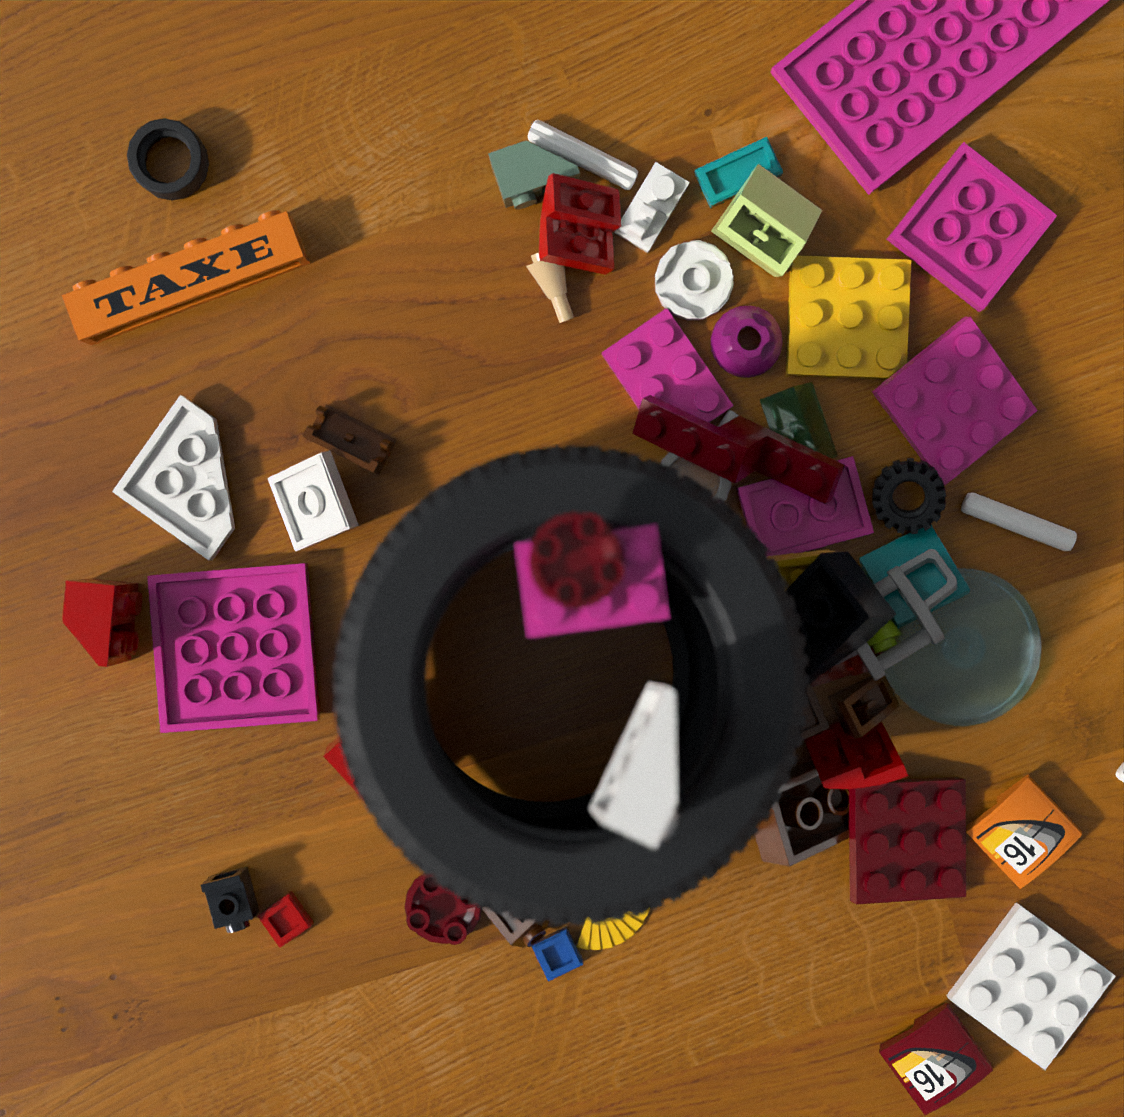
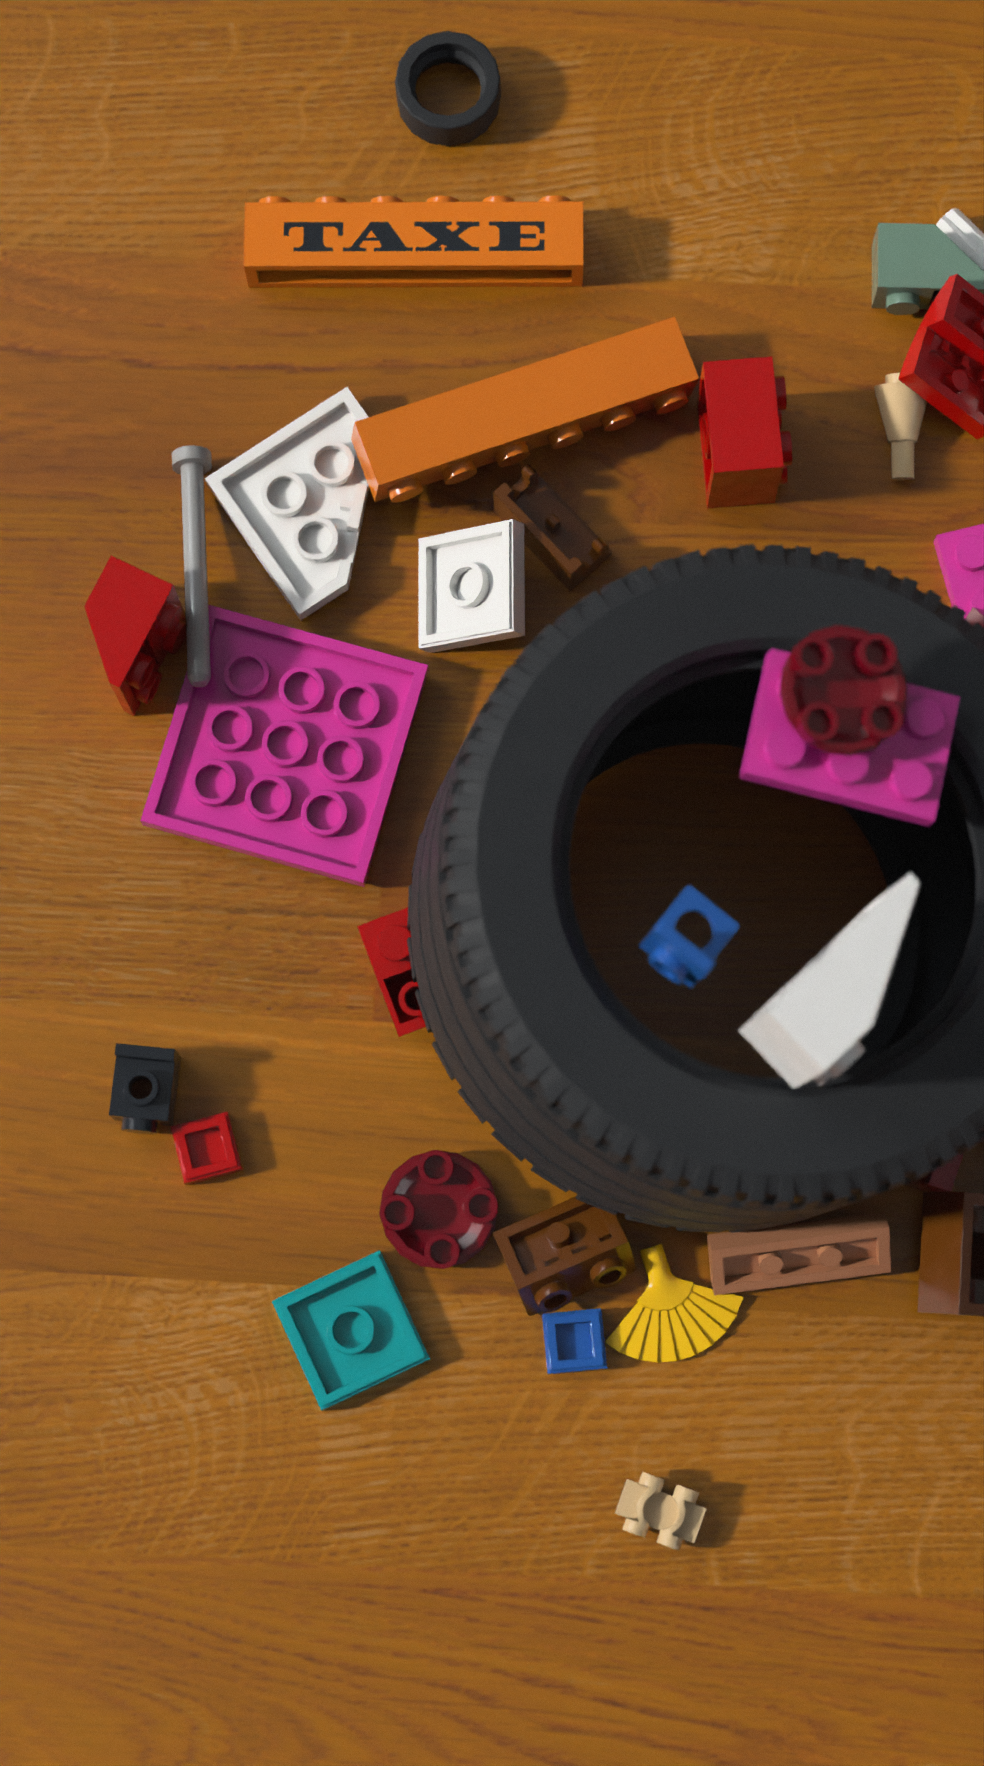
camera: 25 degrees right, 10 degrees down
none -> light grey bar [172,445,212,687]
none -> teal tile [272,1250,431,1411]
none -> orange brick [351,317,699,503]
none -> tan piece [615,1472,706,1551]
none -> blue bracket [639,885,739,988]
none -> red brick [697,356,792,509]

